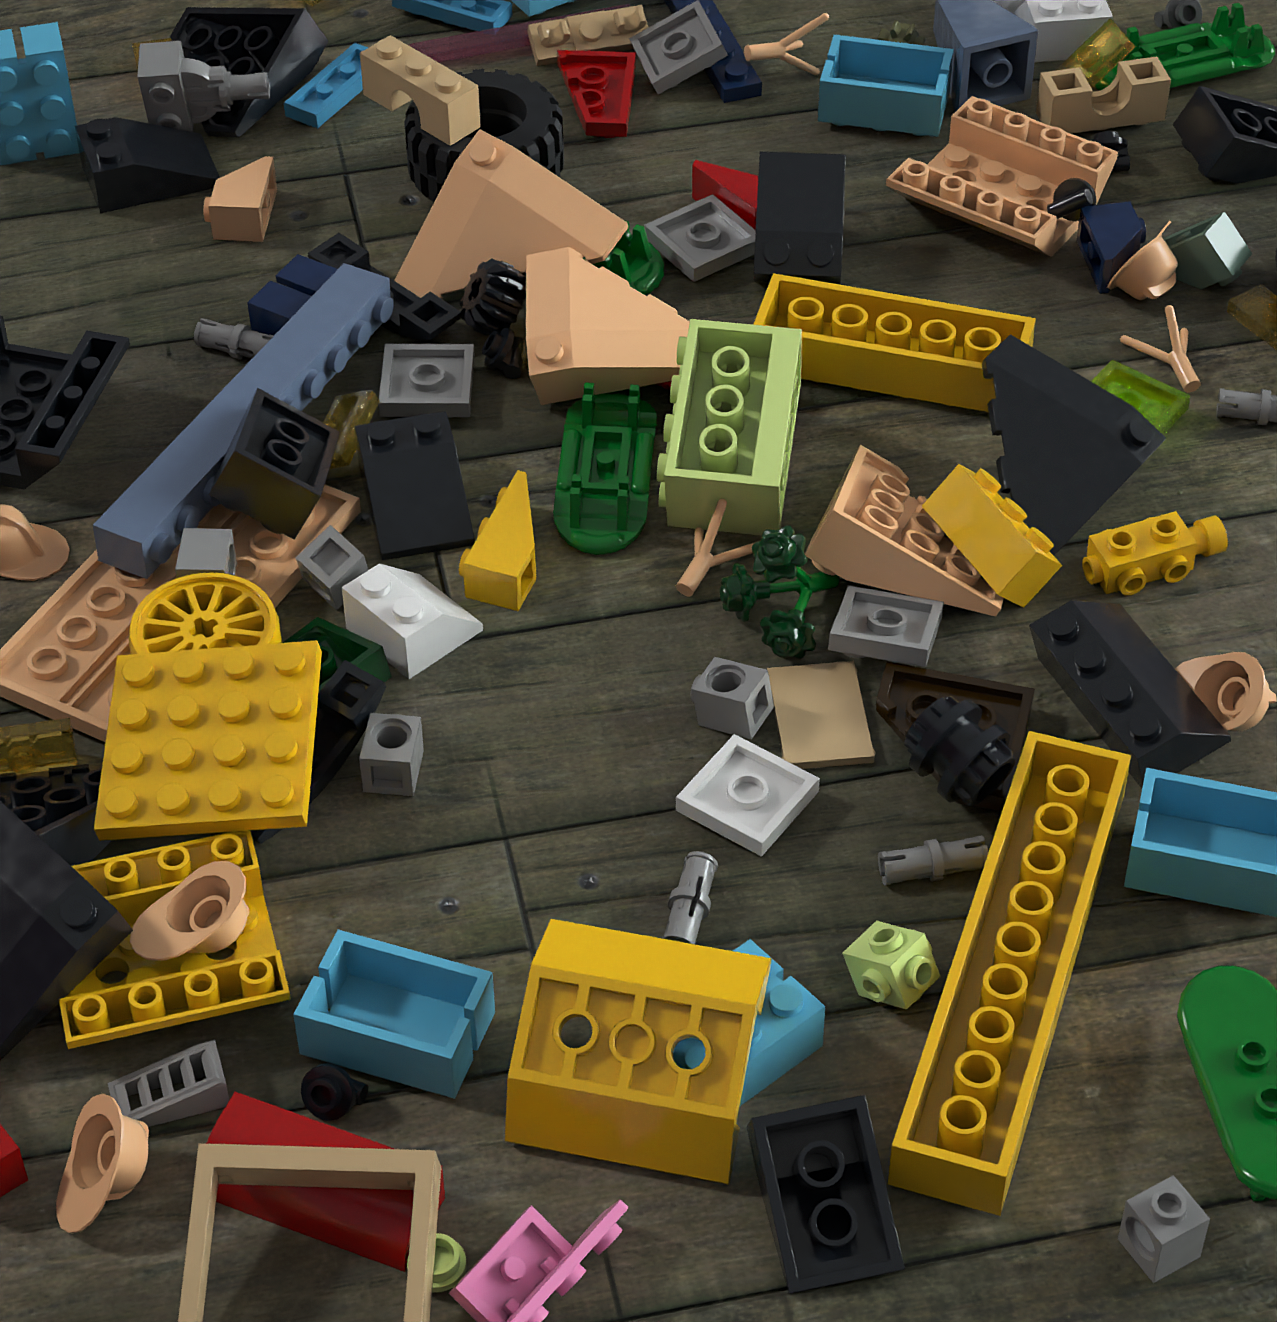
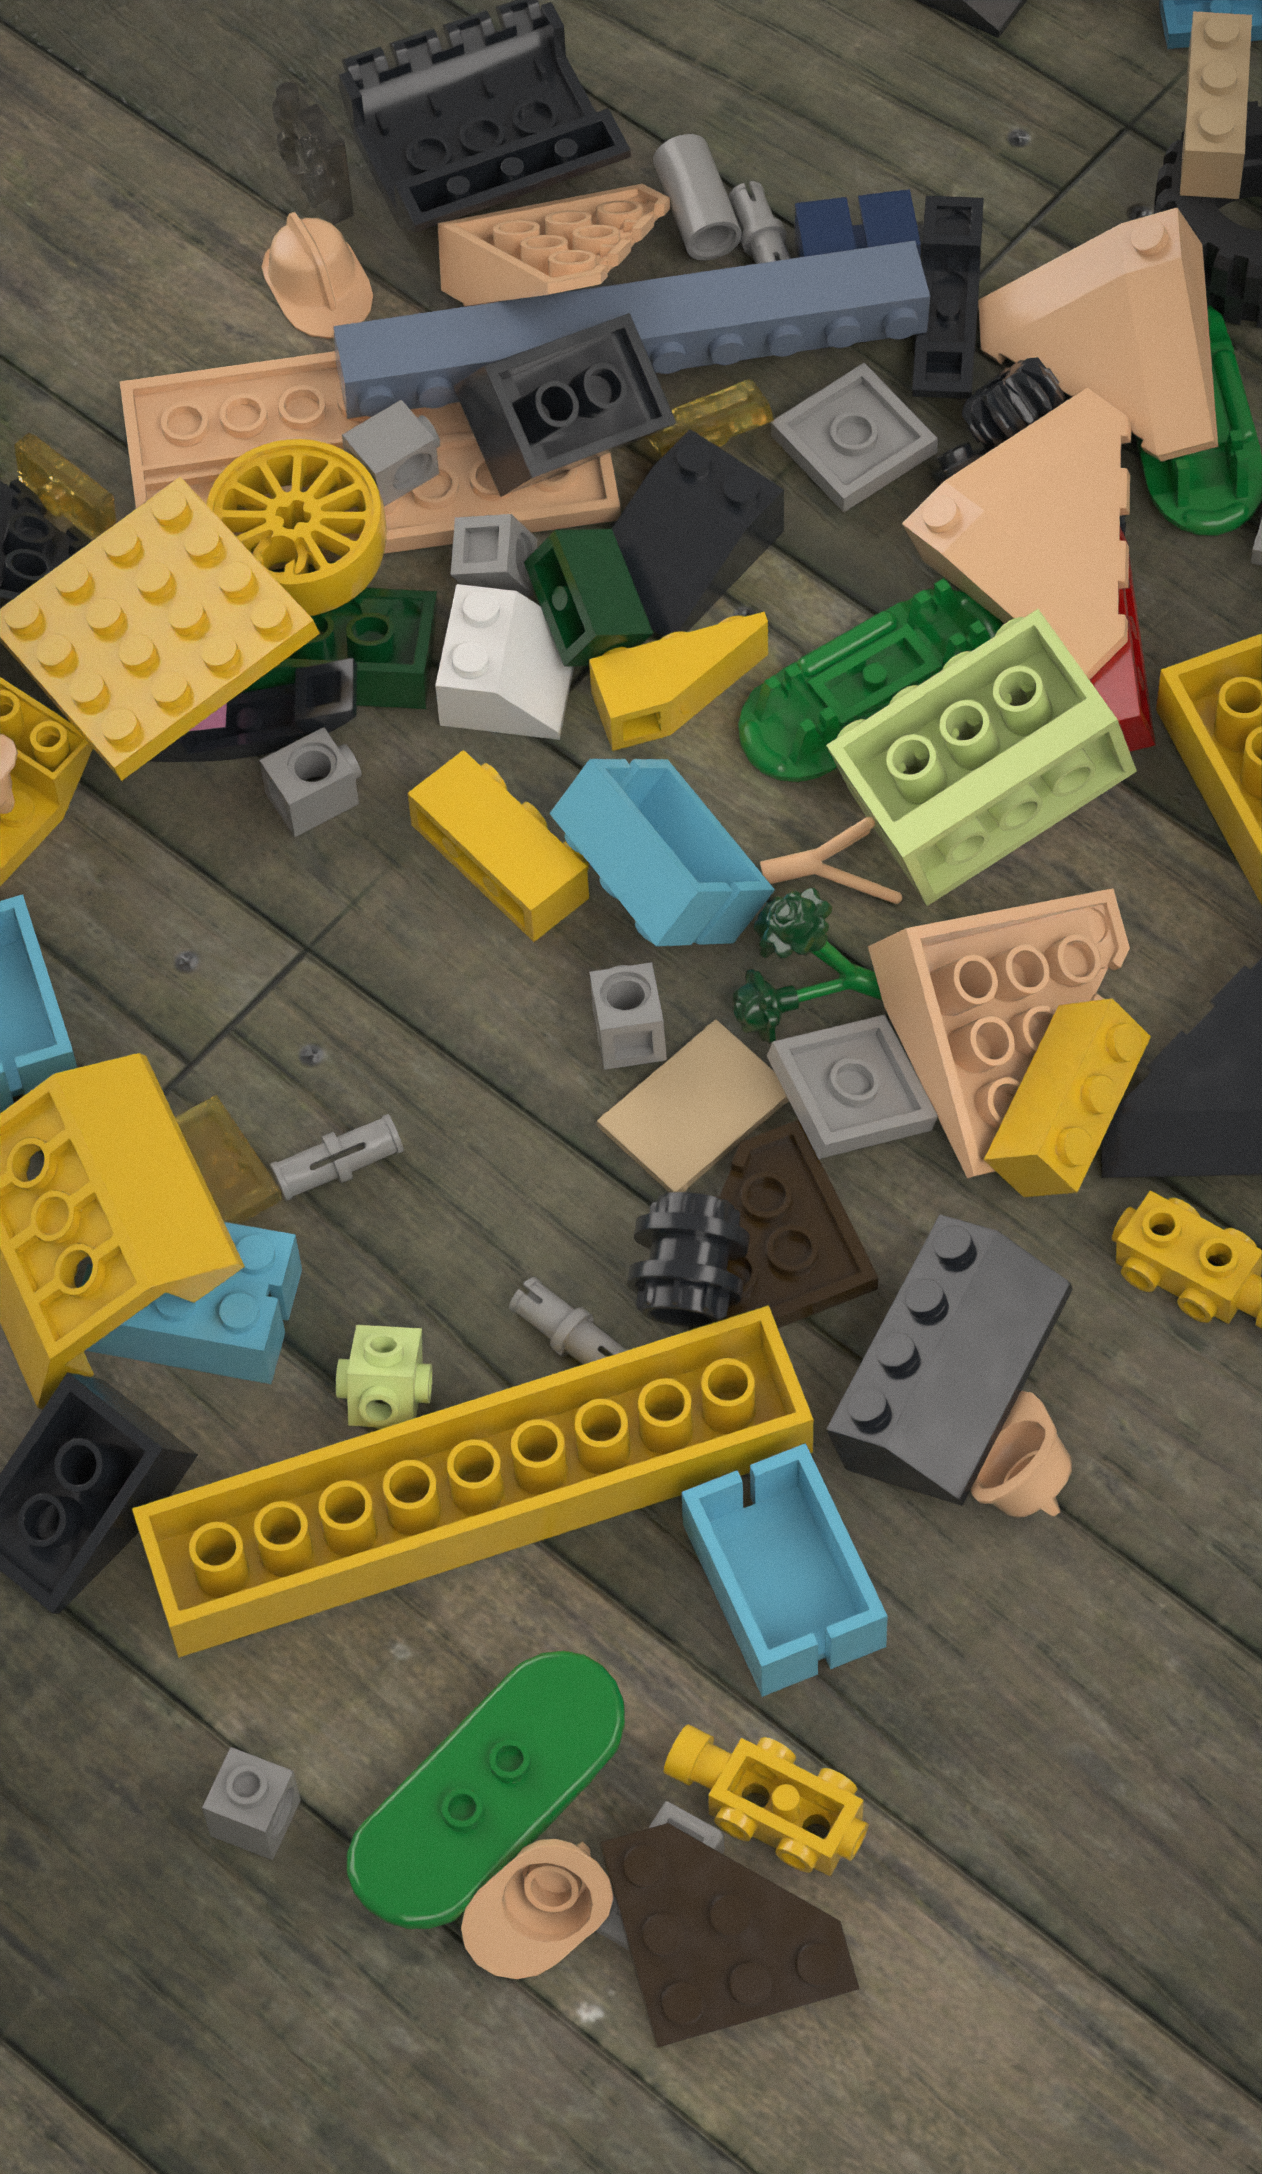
camera: 55 degrees right, 15 degrees up
light nougat slope [203,156,277,242] -> none
white plate [676,734,820,857] -> none
none -> yellow brick [407,750,589,942]
none -> light nougat slope [438,184,670,307]
none -> dark green brick [524,529,653,667]
none -> medium azure piece [549,759,775,946]
none -> light grey pin [653,134,742,260]

